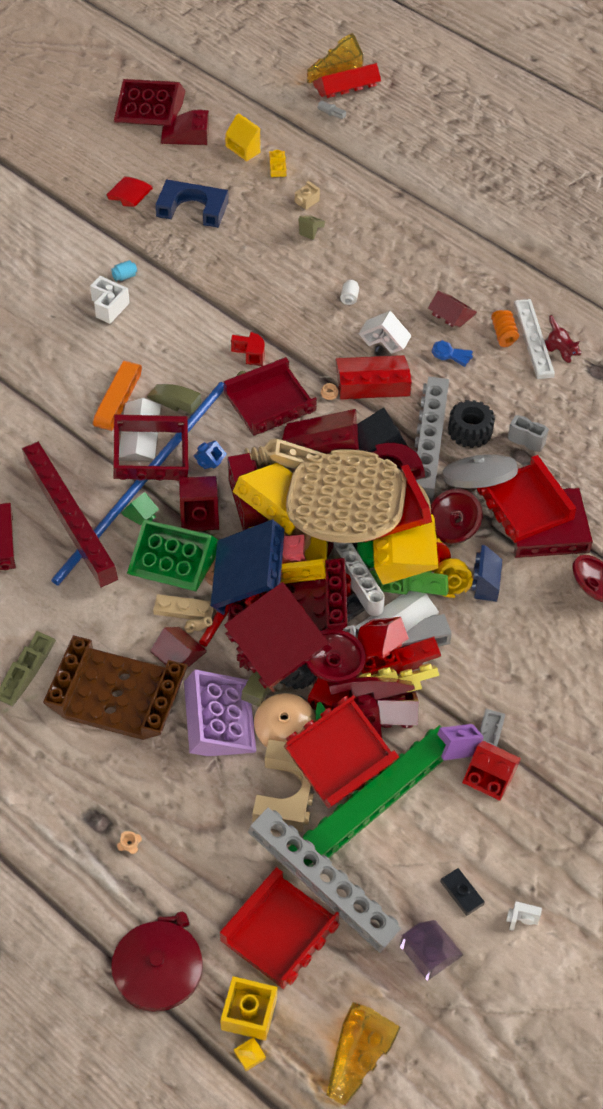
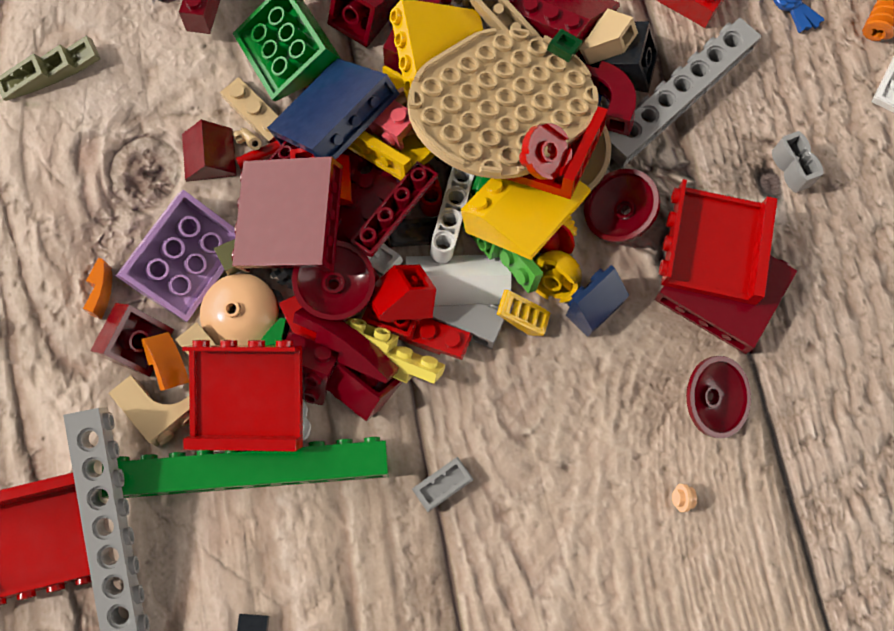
camera: 35 degrees right, 20 degrees up
reddish brown slope [43,635,188,740] -> none
medium lavender panel [437,724,484,760] -> none
light grey dish [443,455,518,488] -> none
black tyre [448,400,495,448] -> none
red slope [462,741,521,801] -> none
none -> orange slope [83,257,113,320]
none -> dark red slope [90,303,174,377]
none -> orange slope [141,332,189,391]
none -> yellow slope [497,290,551,336]
none -> red plate [519,123,572,180]
none -> dark green plate [547,28,583,63]
none -> tan slope [580,9,638,65]

